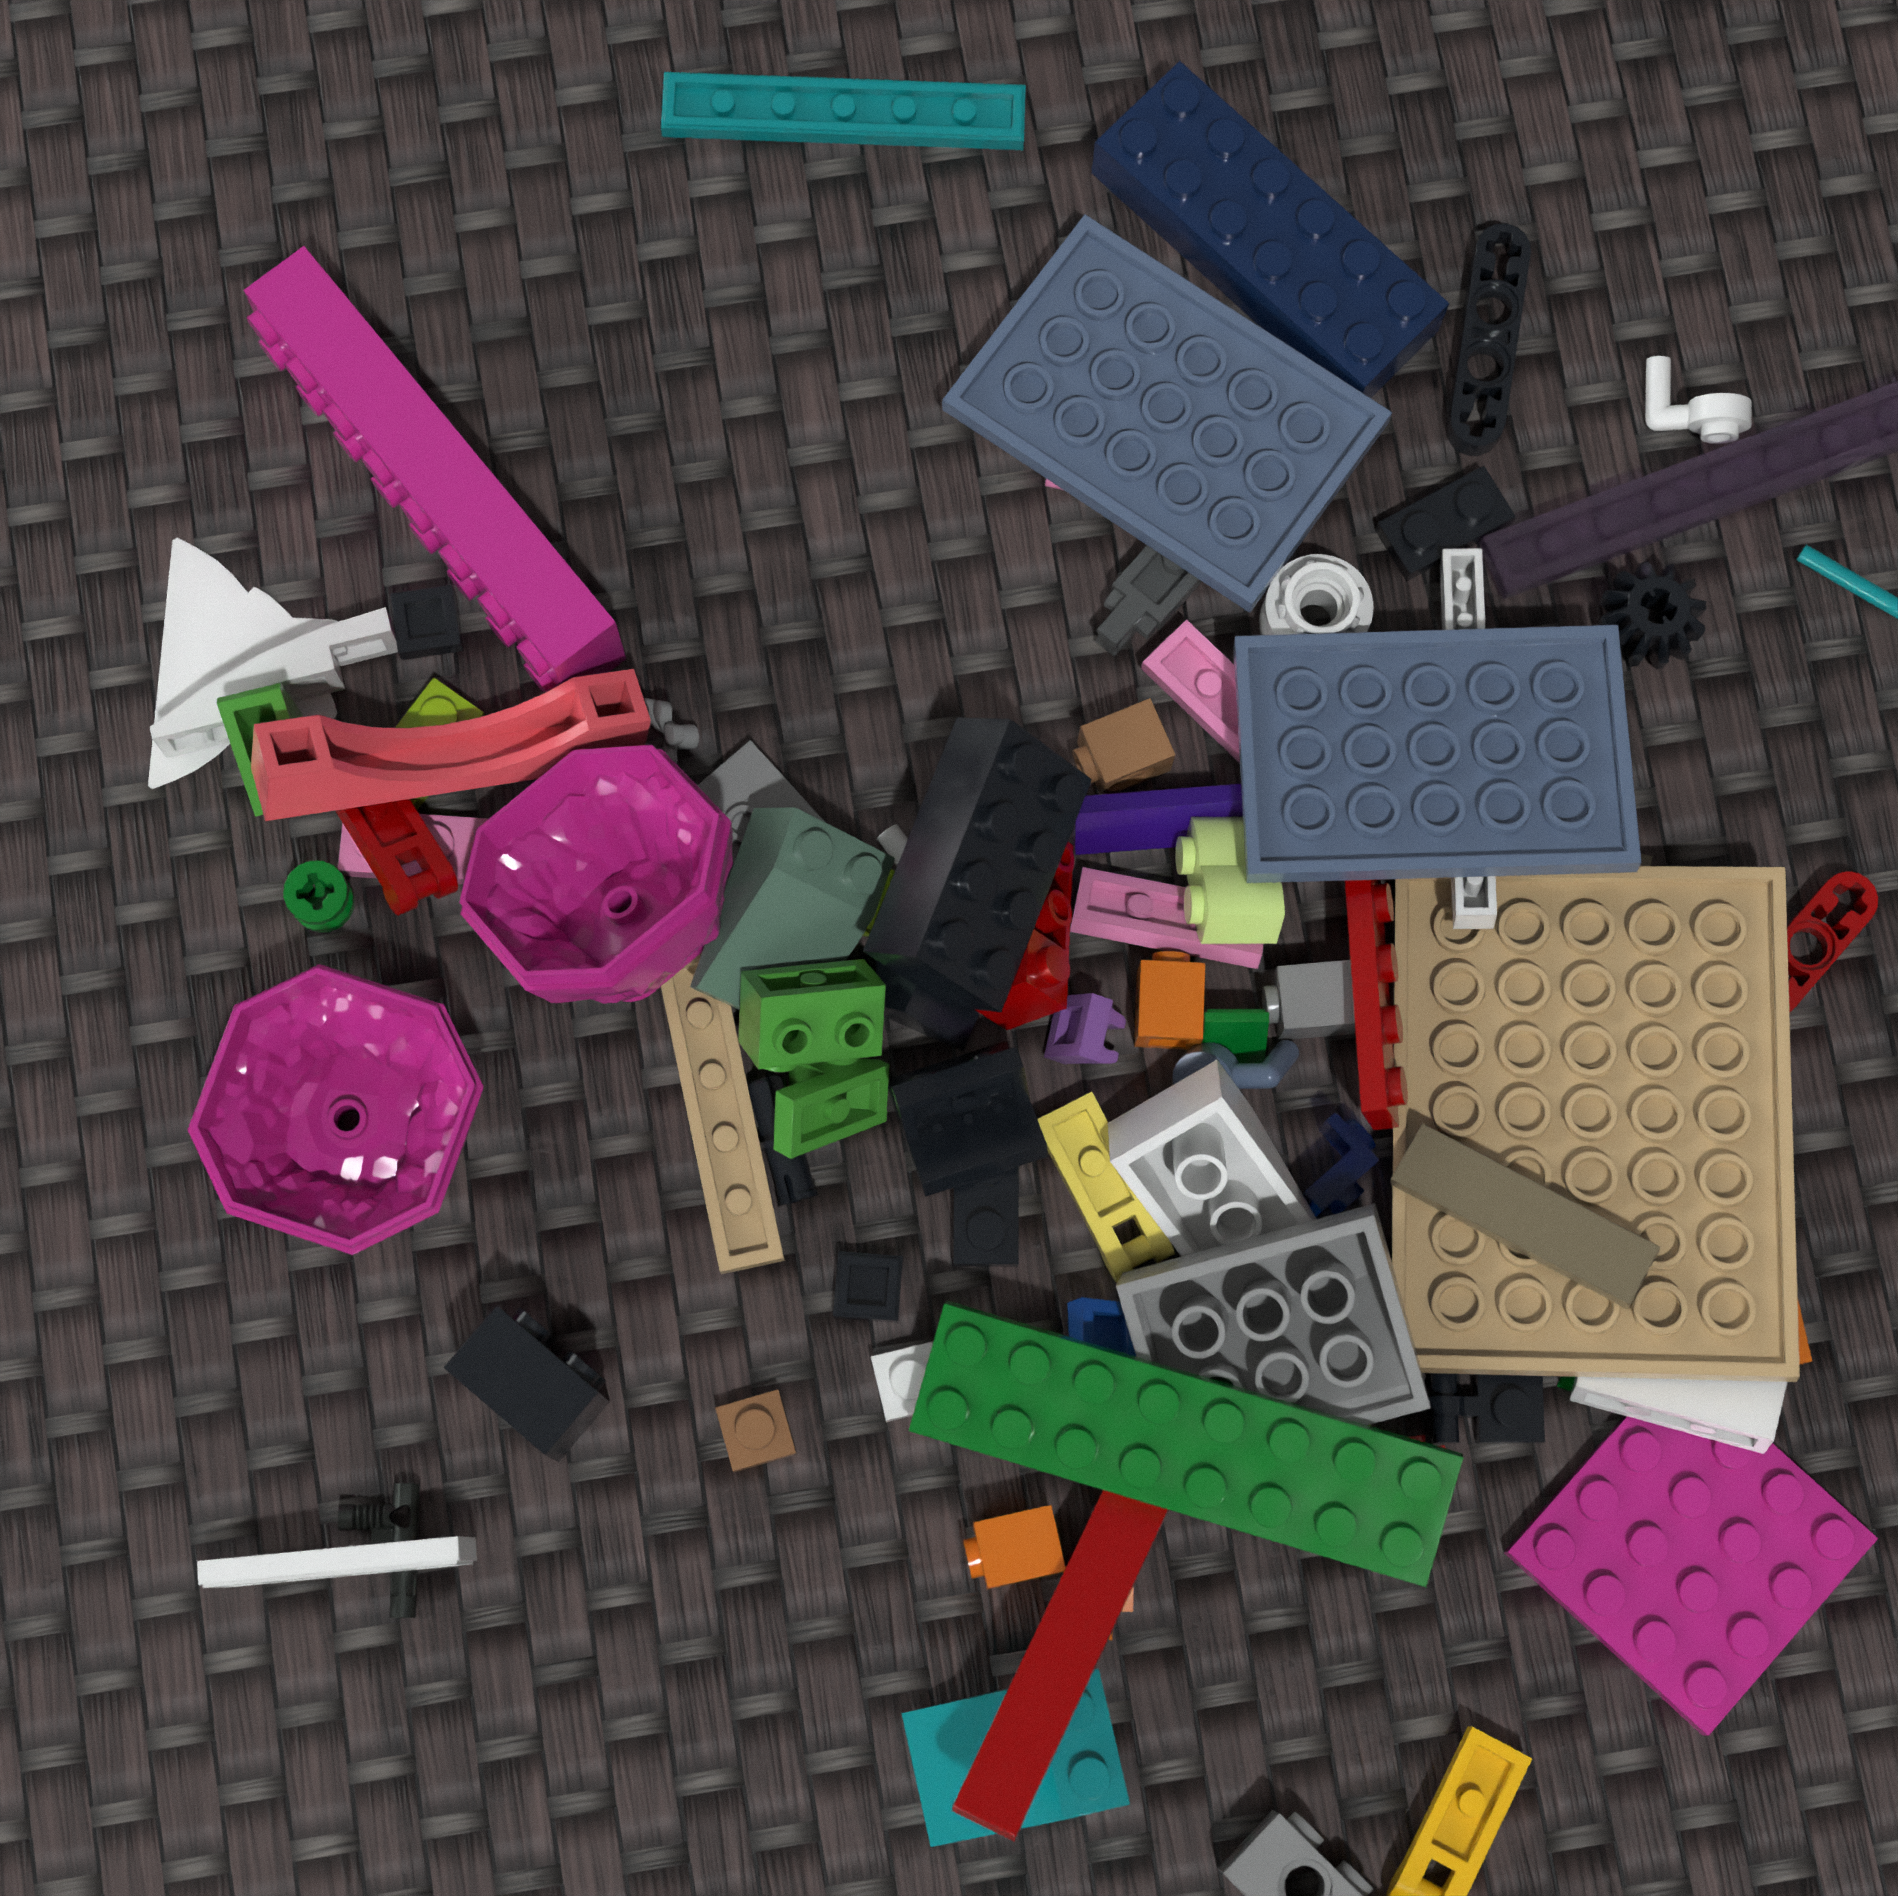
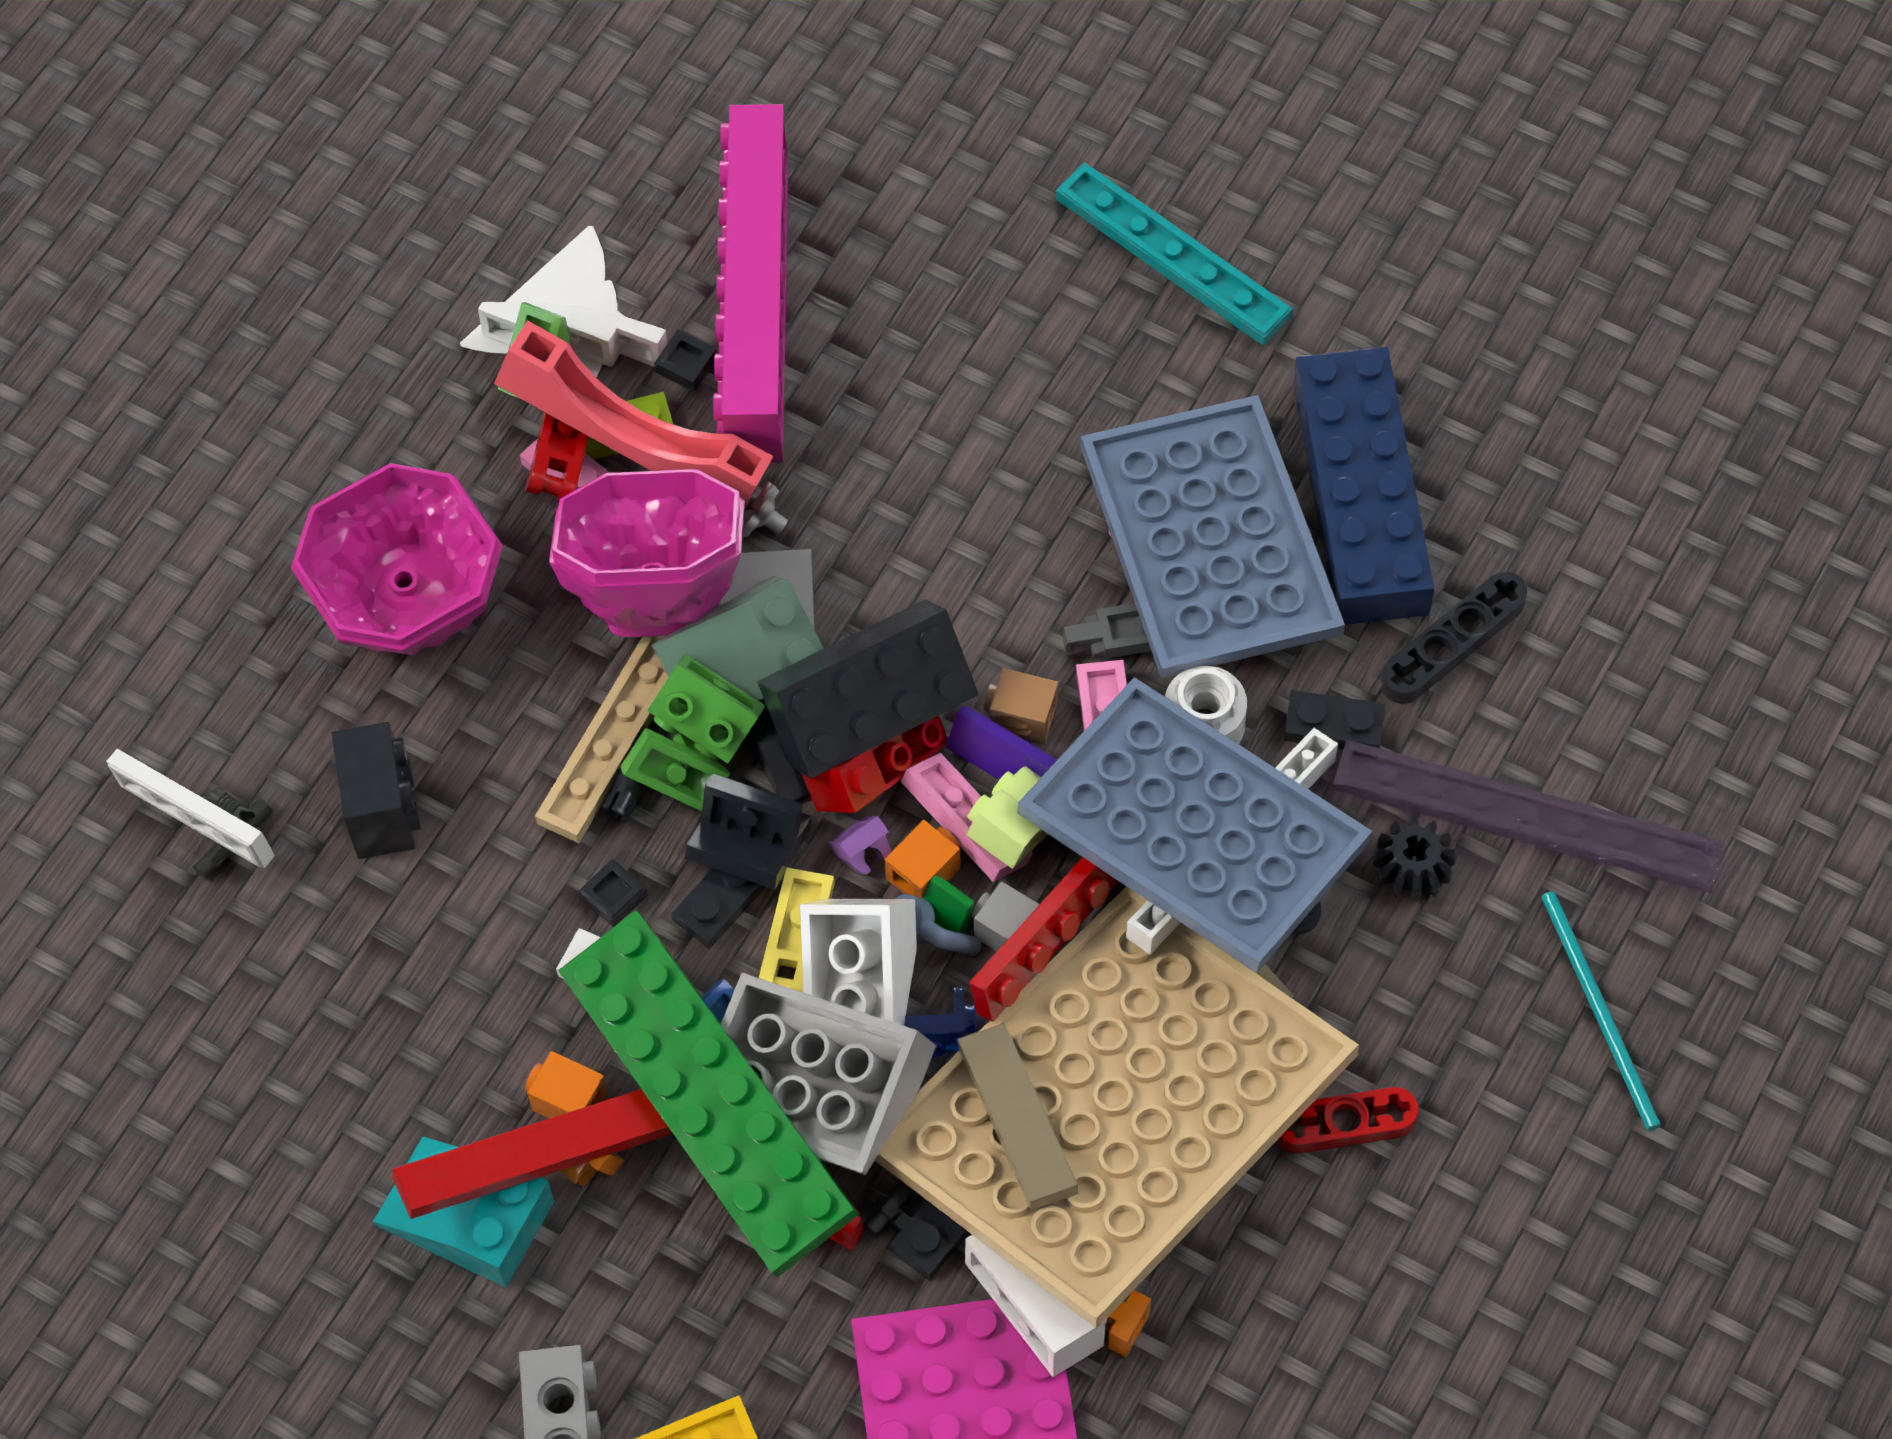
camera: 45 degrees right, 15 degrees down
green wheel [283,861,355,933] -> none
medium nougat plate [715,1389,797,1472] -> none
white plate [1645,356,1752,444] -> none

